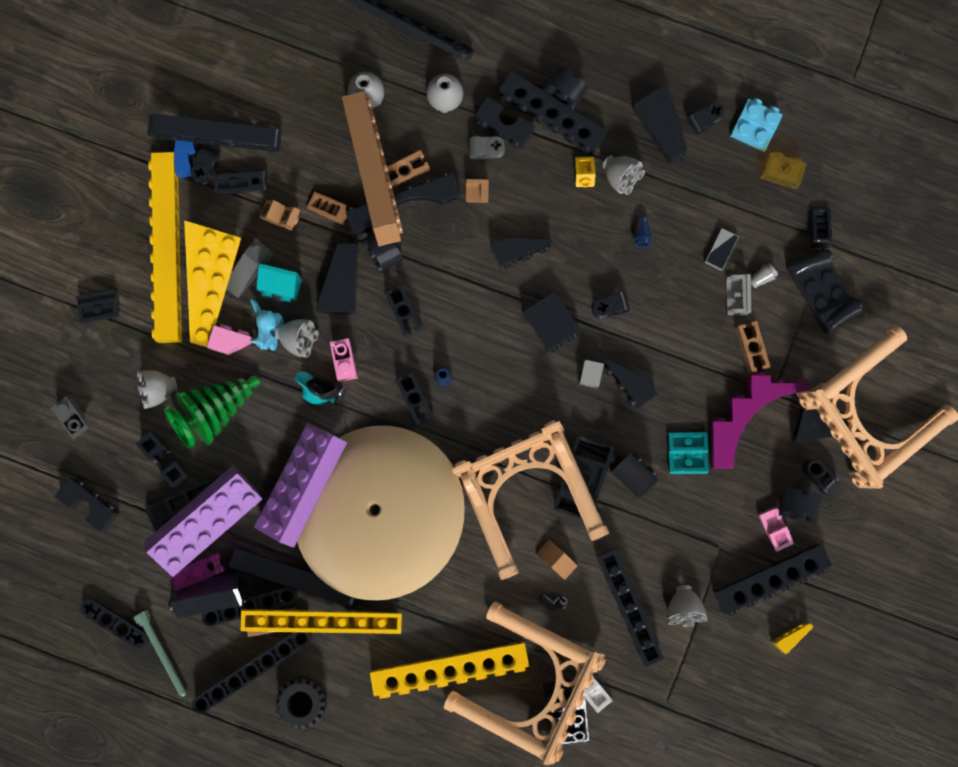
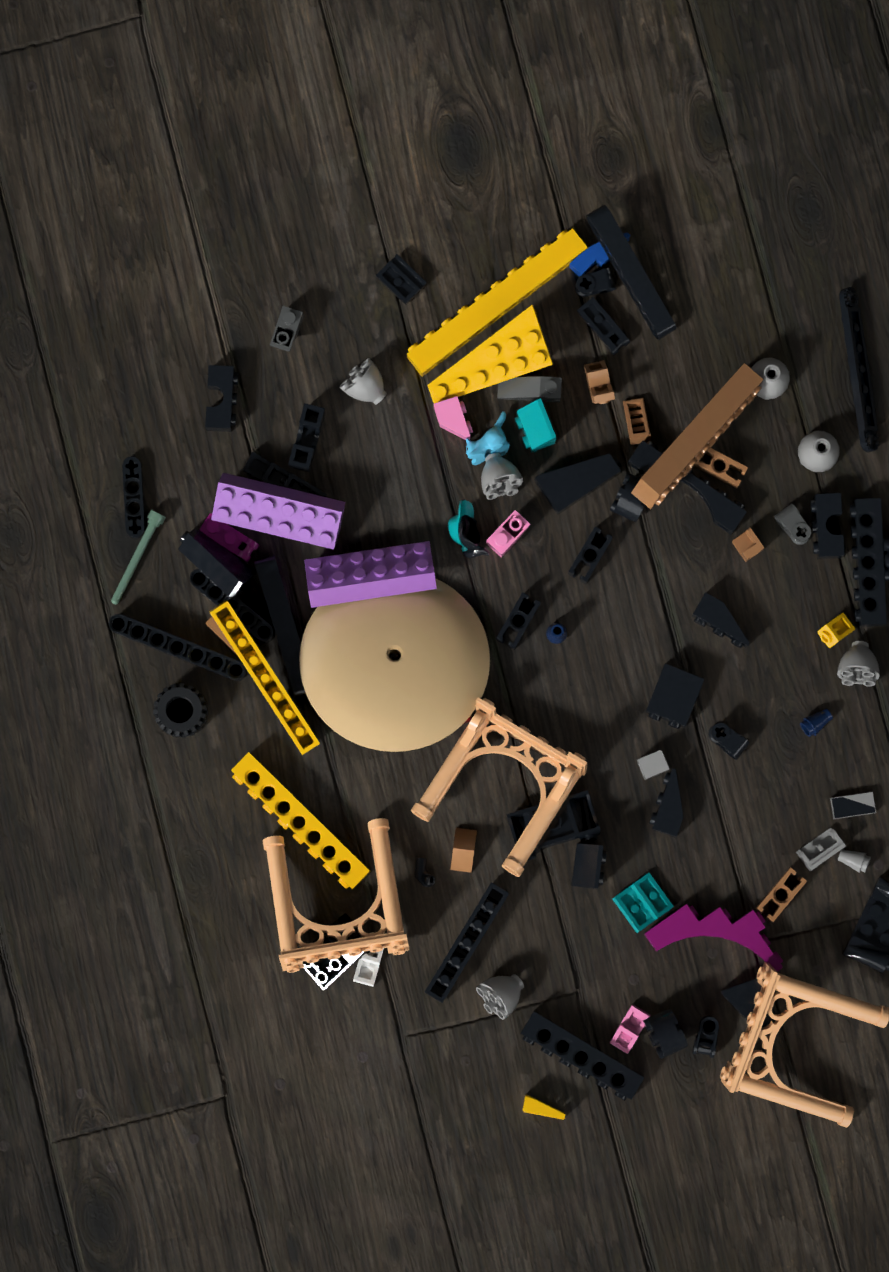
camera: 55 degrees right, 0 degrees up
green plant [164,375,260,448] -> none

